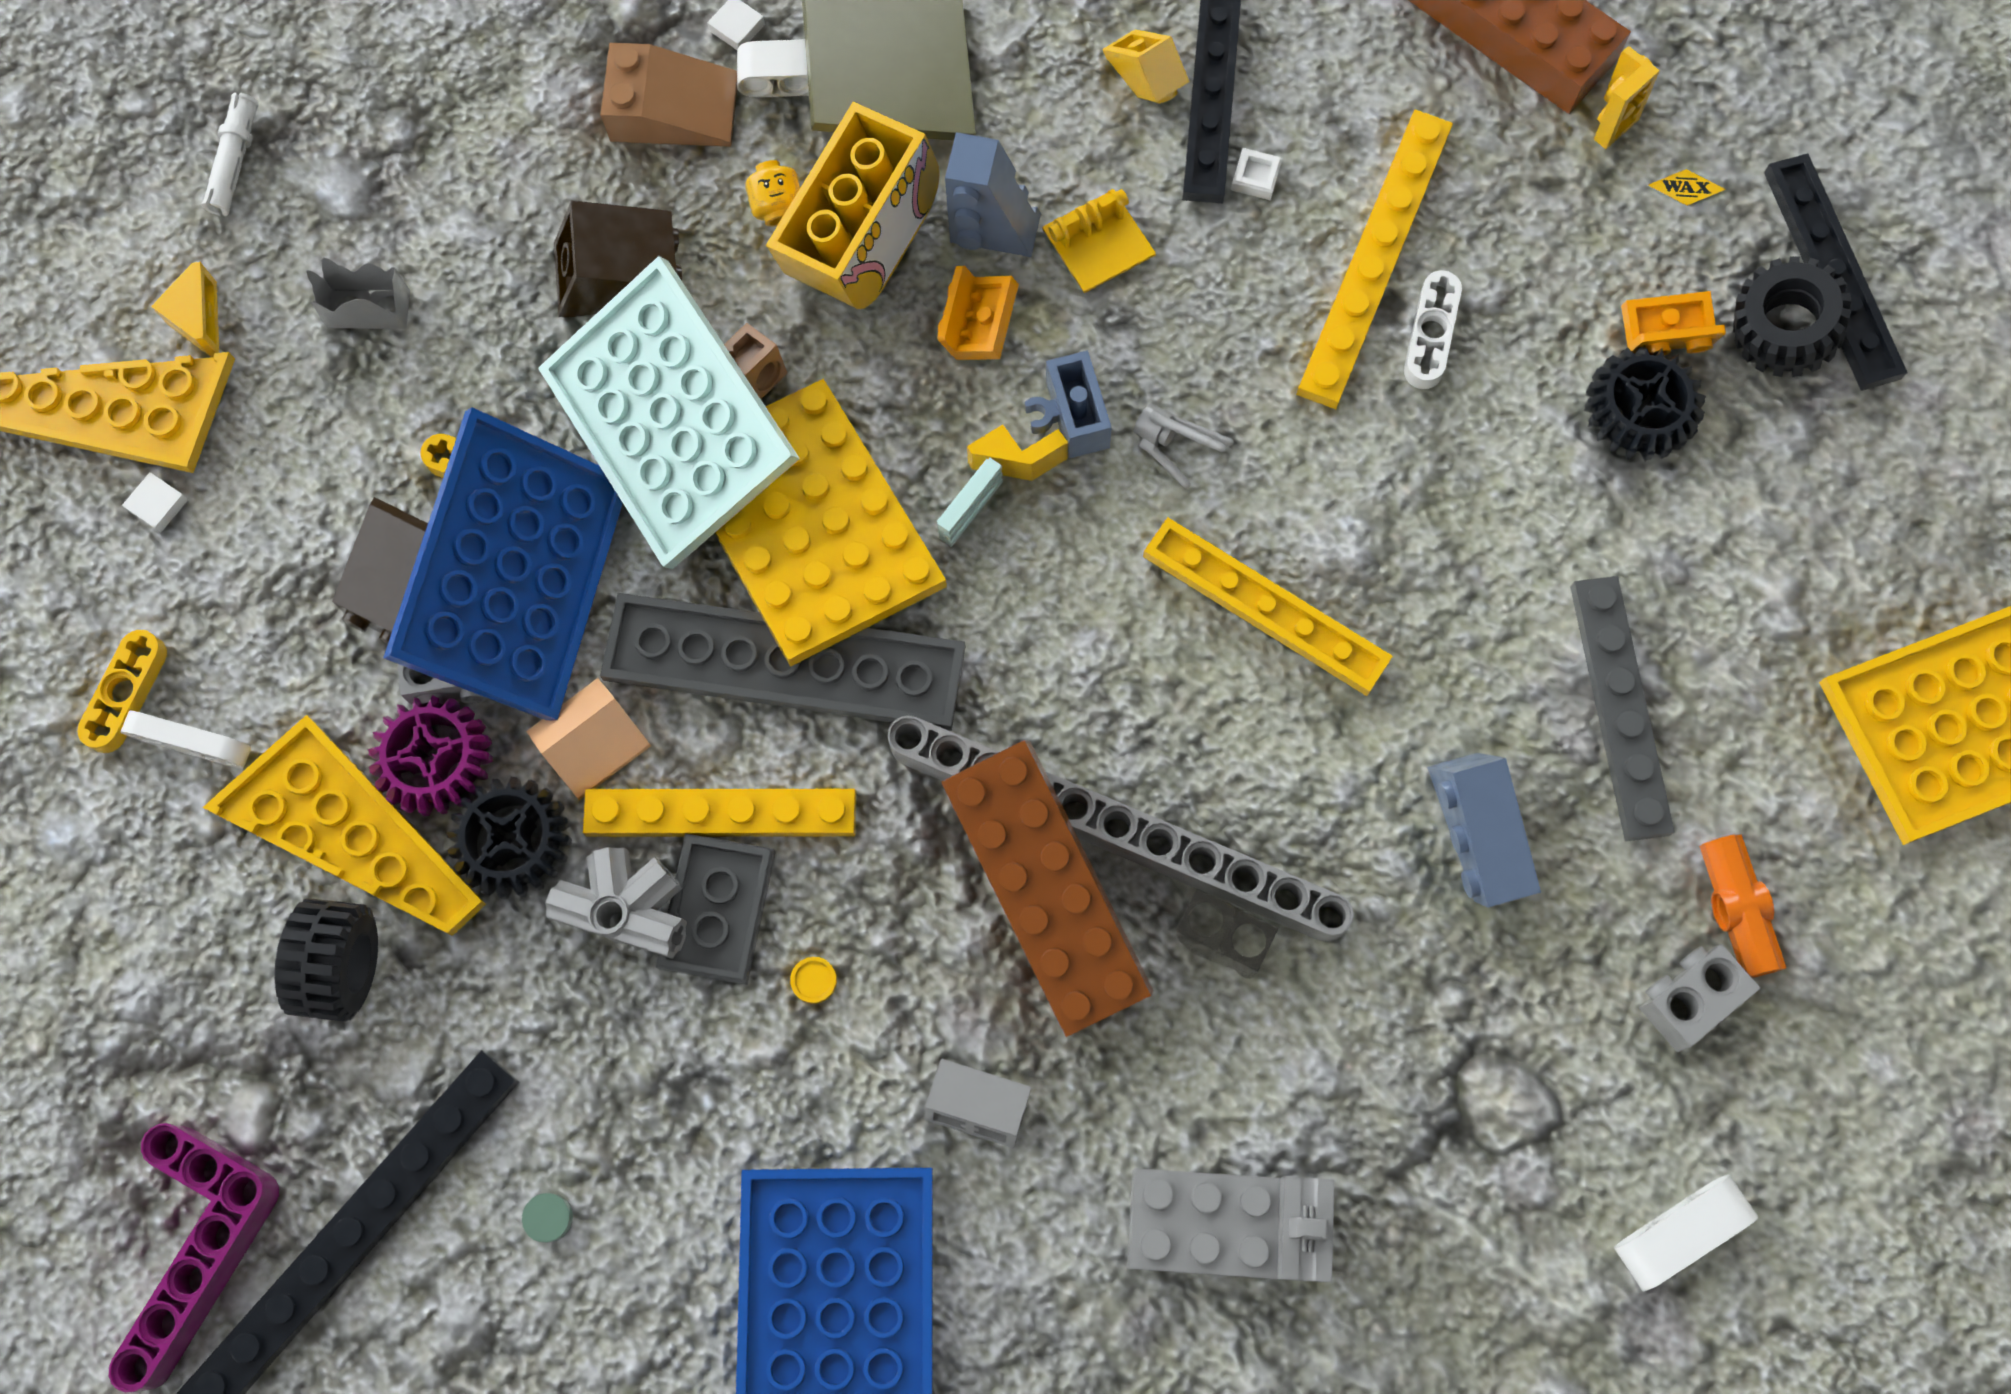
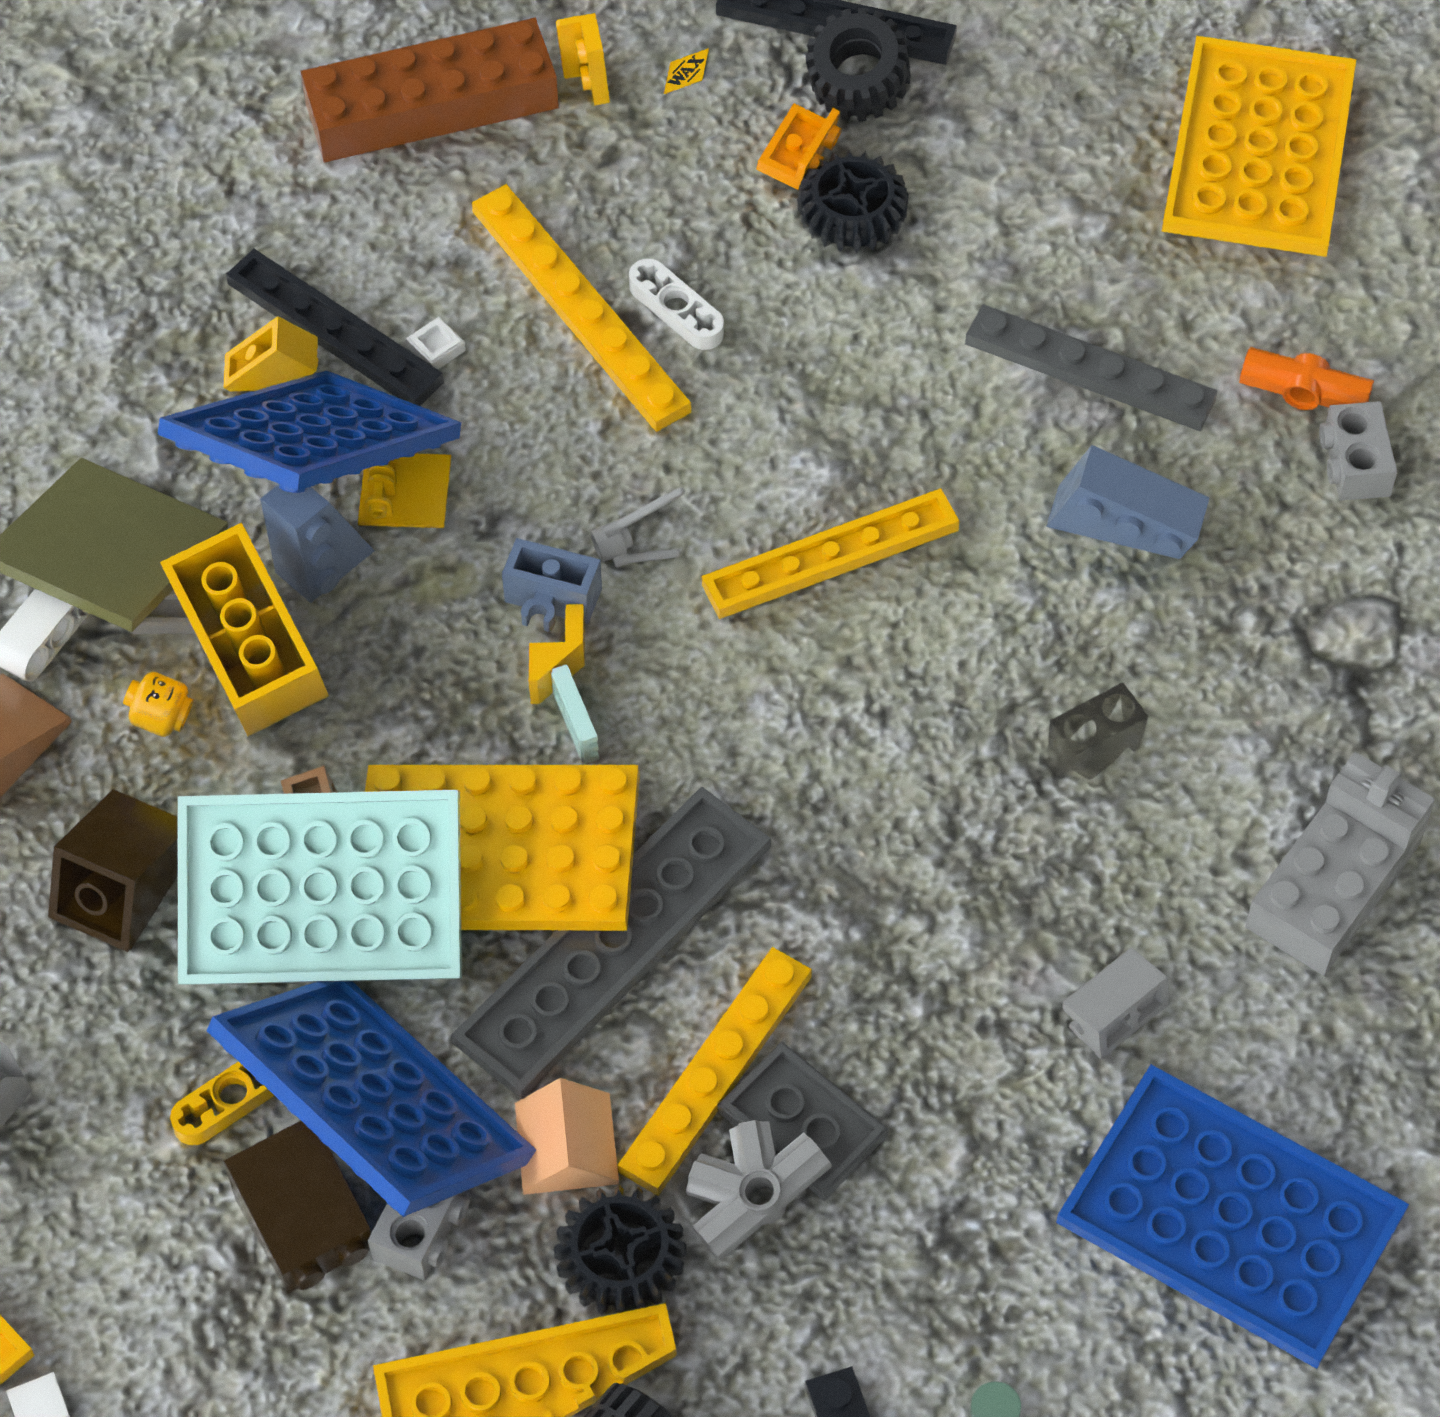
camera: 60 degrees left, 15 degrees down
magenta gear [367,695,493,816] -> none
yellow piece [790,957,837,1004] -> none
light grey beam [888,715,1354,942] -> none
light orange bracket [937,265,1019,360] -> none
dark orange brick [941,740,1154,1037] -> none
none -> blue plate [158,370,462,493]

